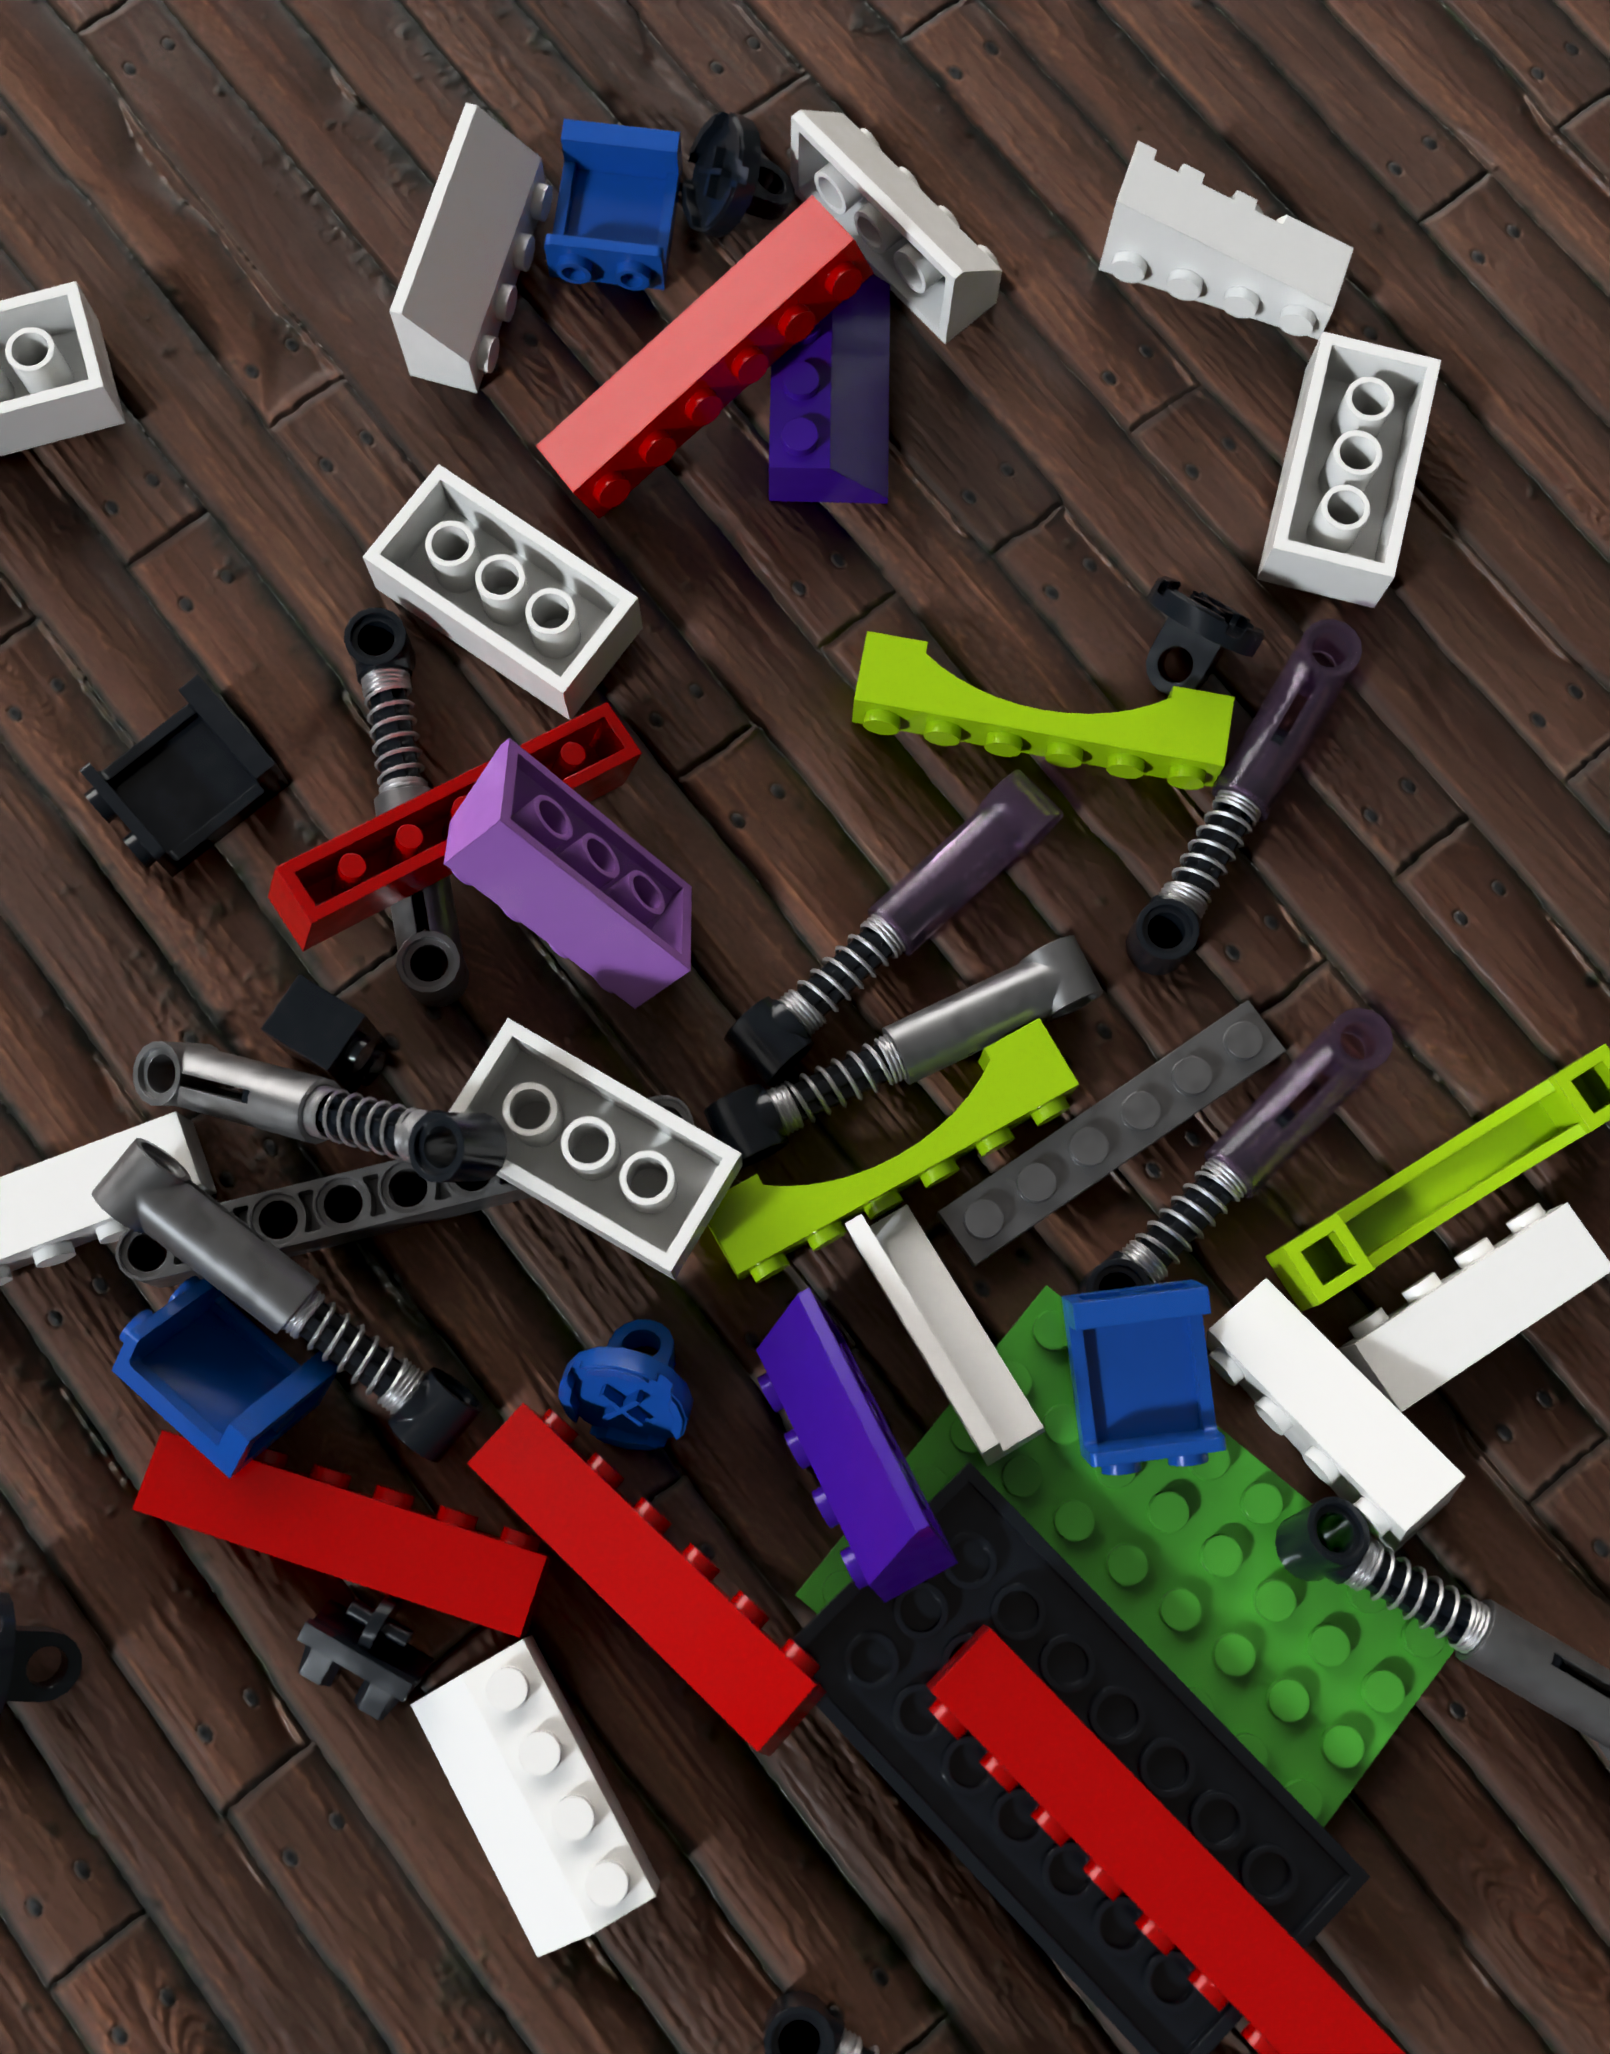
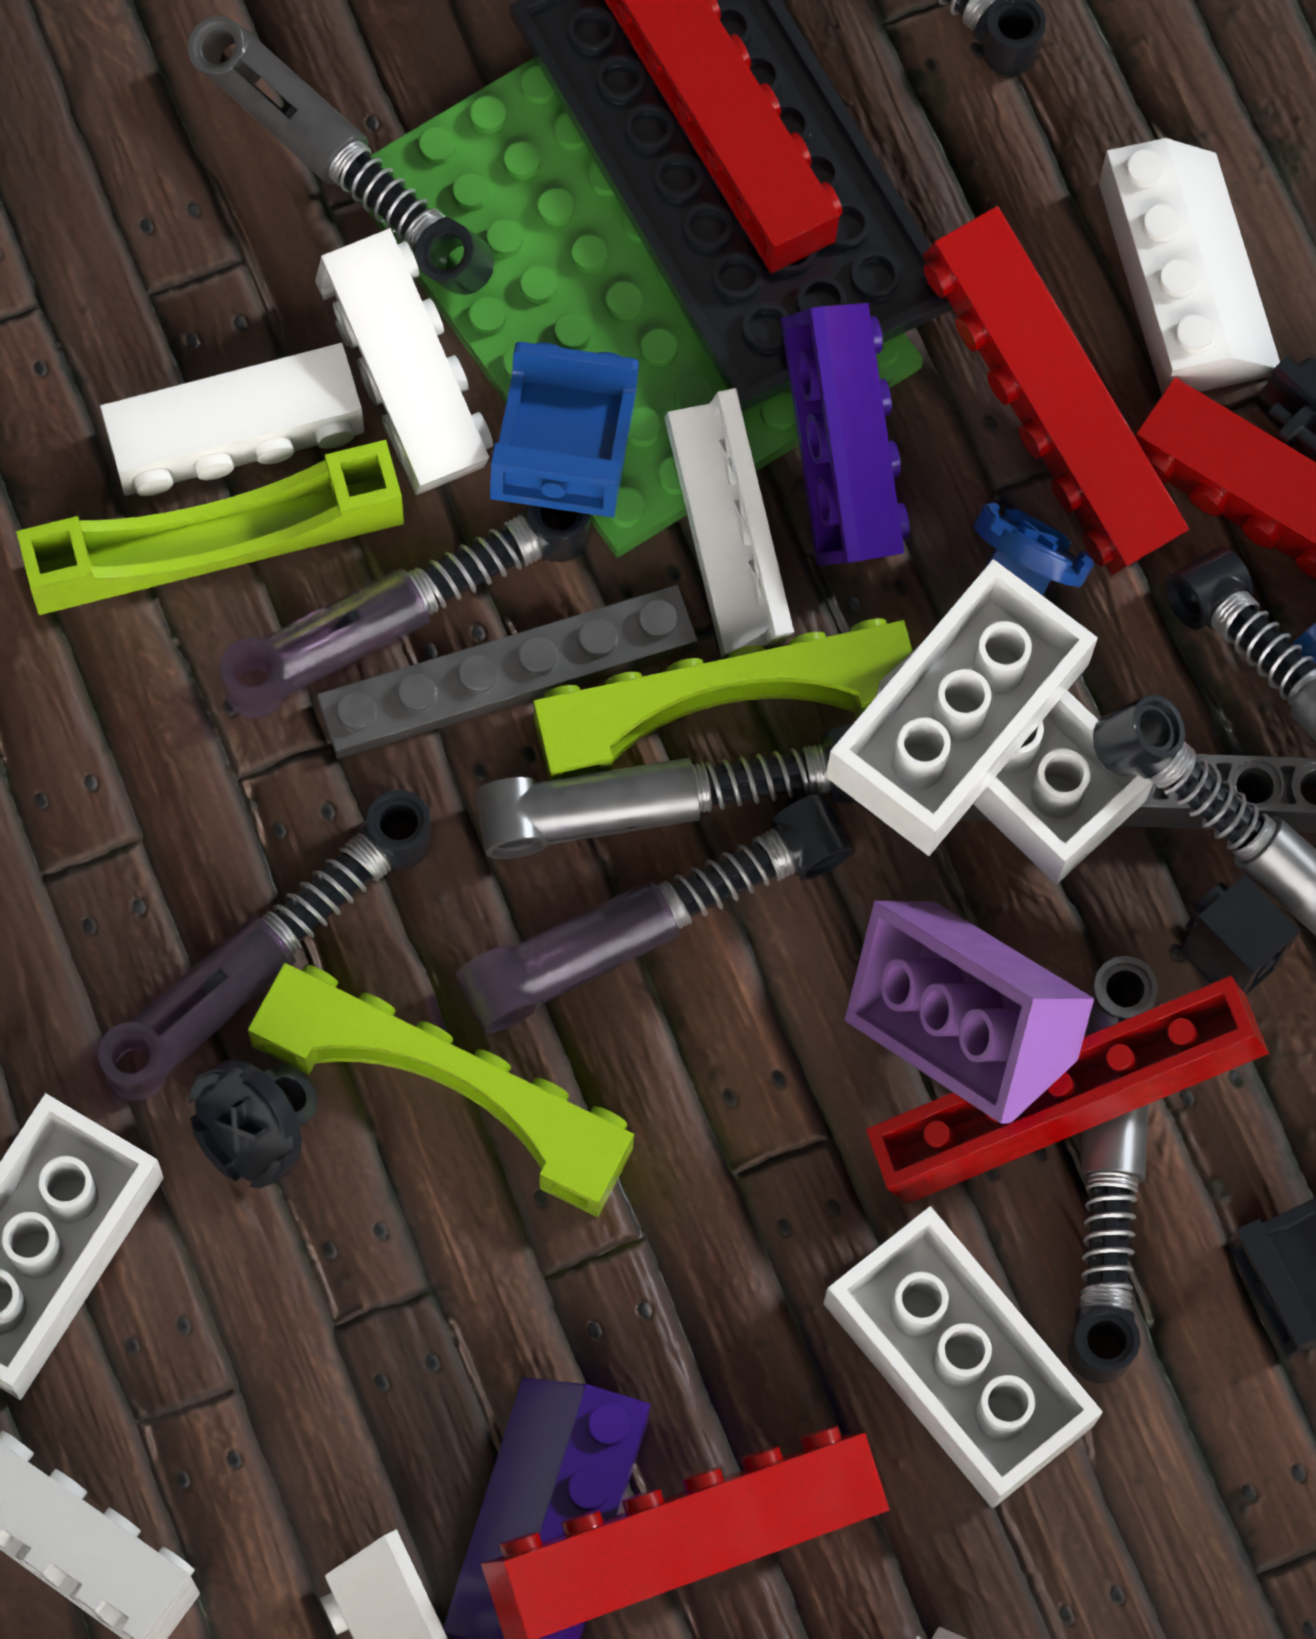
camera: 165 degrees left, 5 degrees down
none -> white brick [825,559,1098,856]

